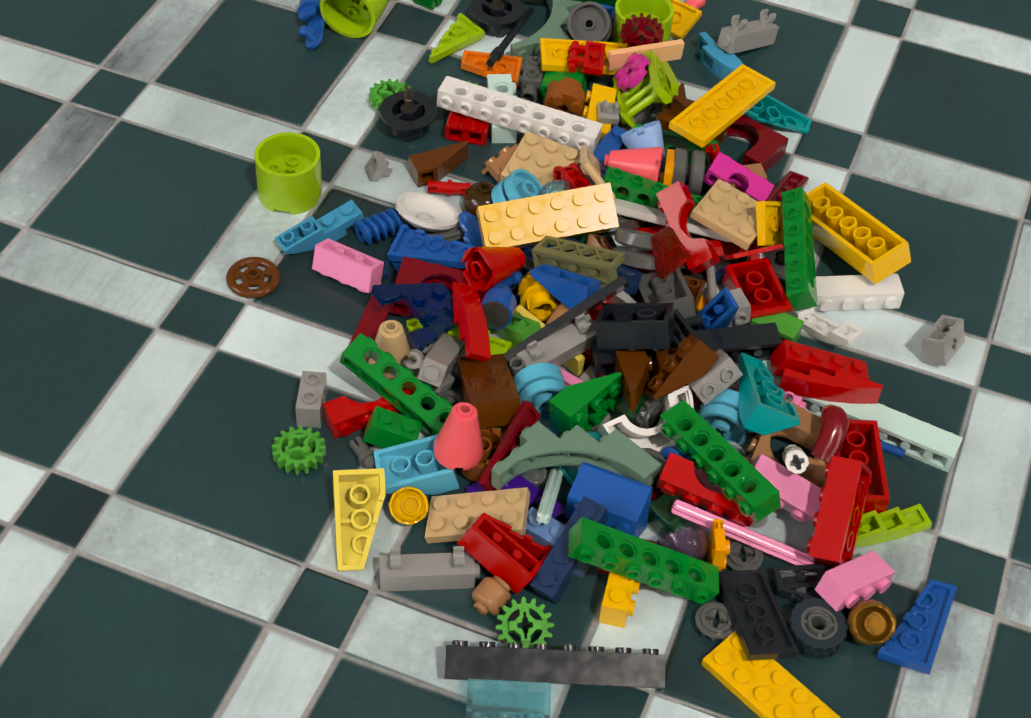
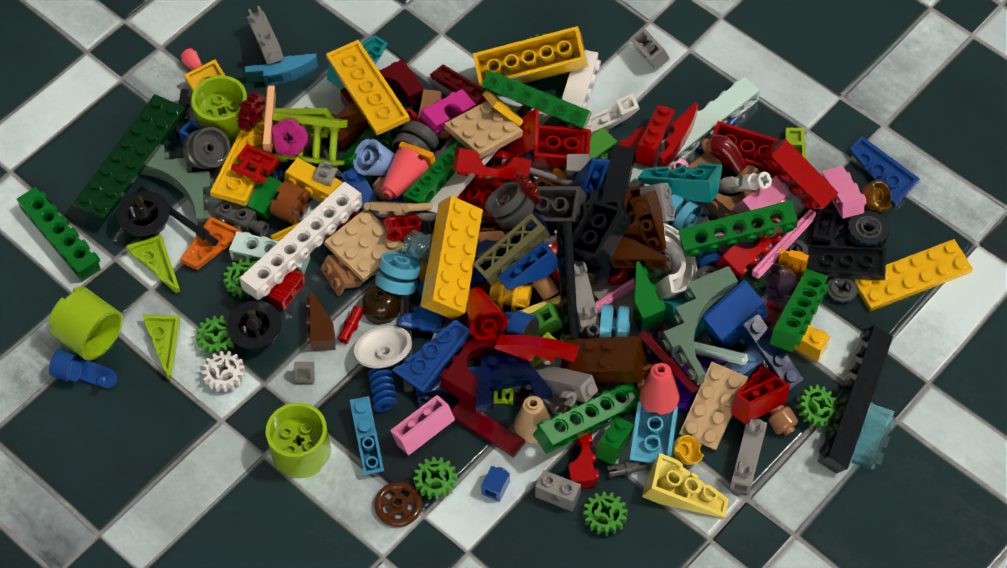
camera: 65 degrees left, 10 degrees up
none -> lime wing [142,314,181,379]
none -> white gear [202,351,245,392]
none -> bright green gear [413,457,458,500]
none -> blue brick [481,466,510,502]

